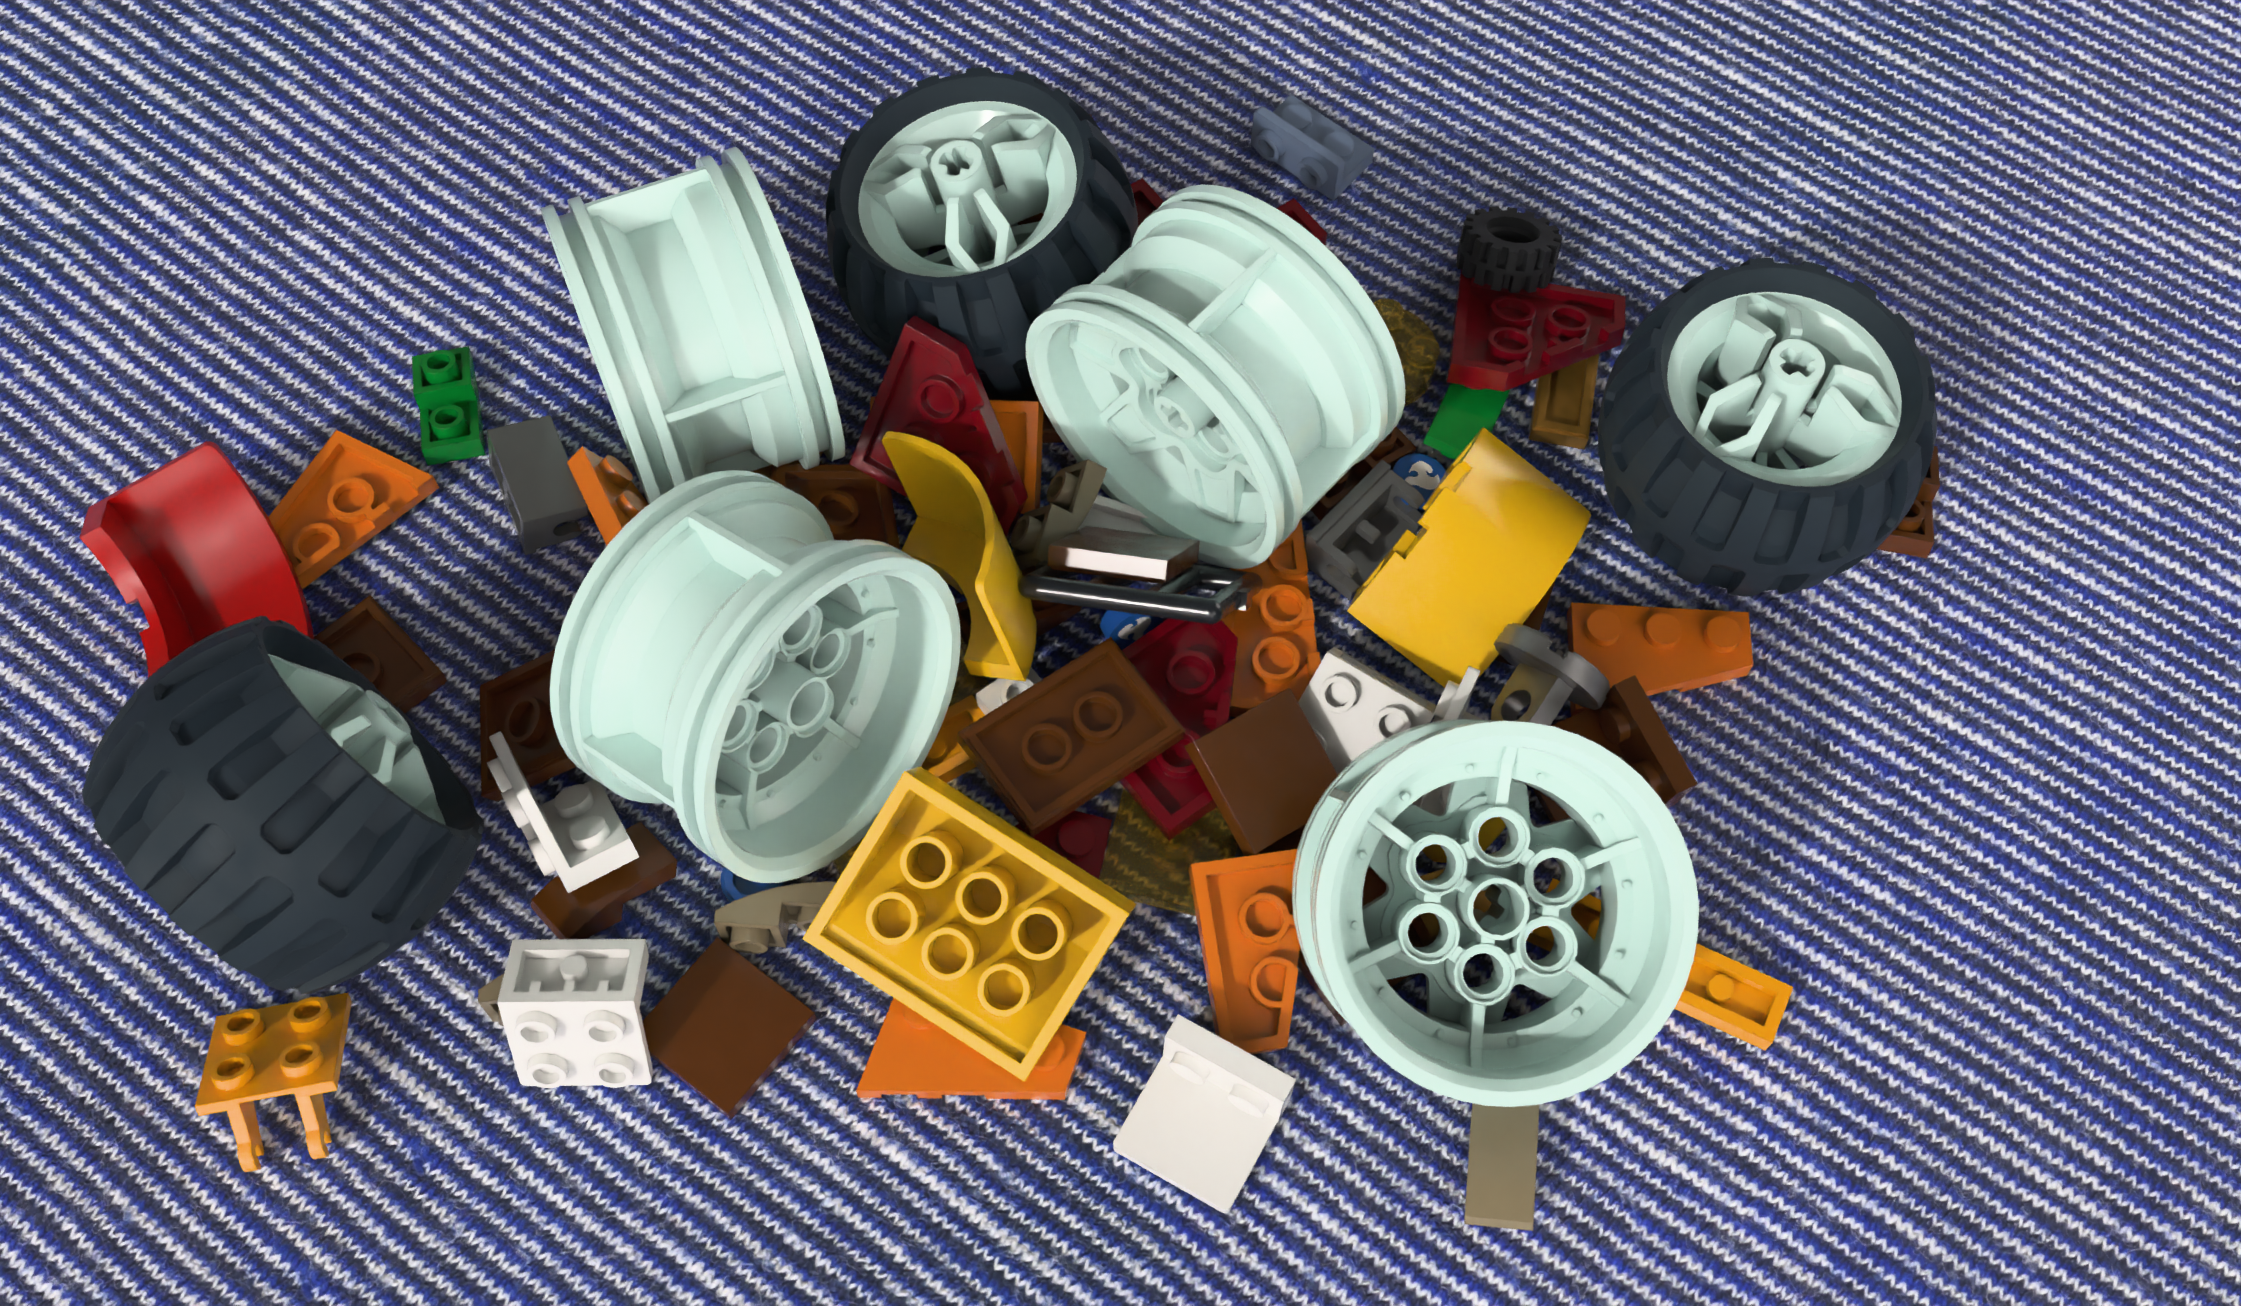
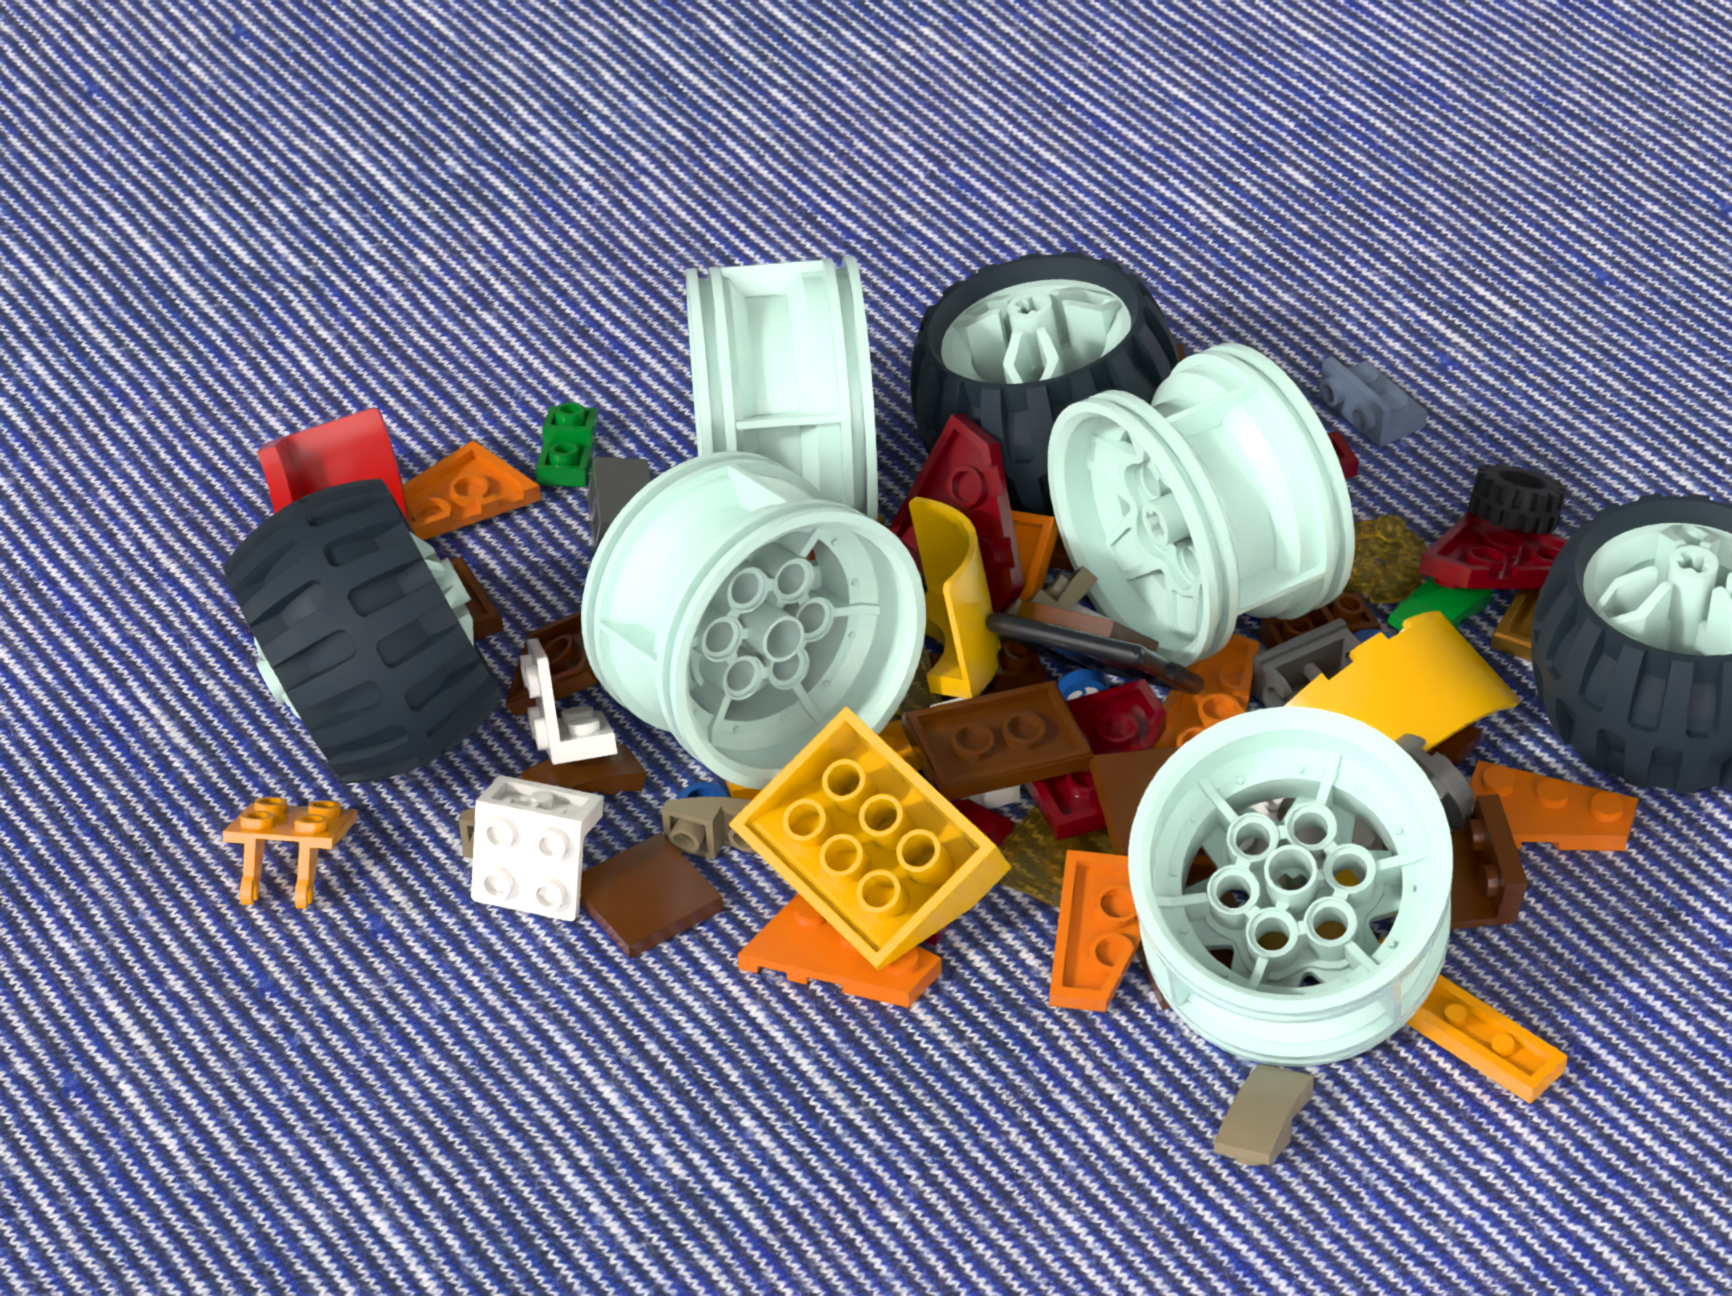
camera: 20 degrees right, 20 degrees down
white bracket [1113,1014,1296,1213] -> none

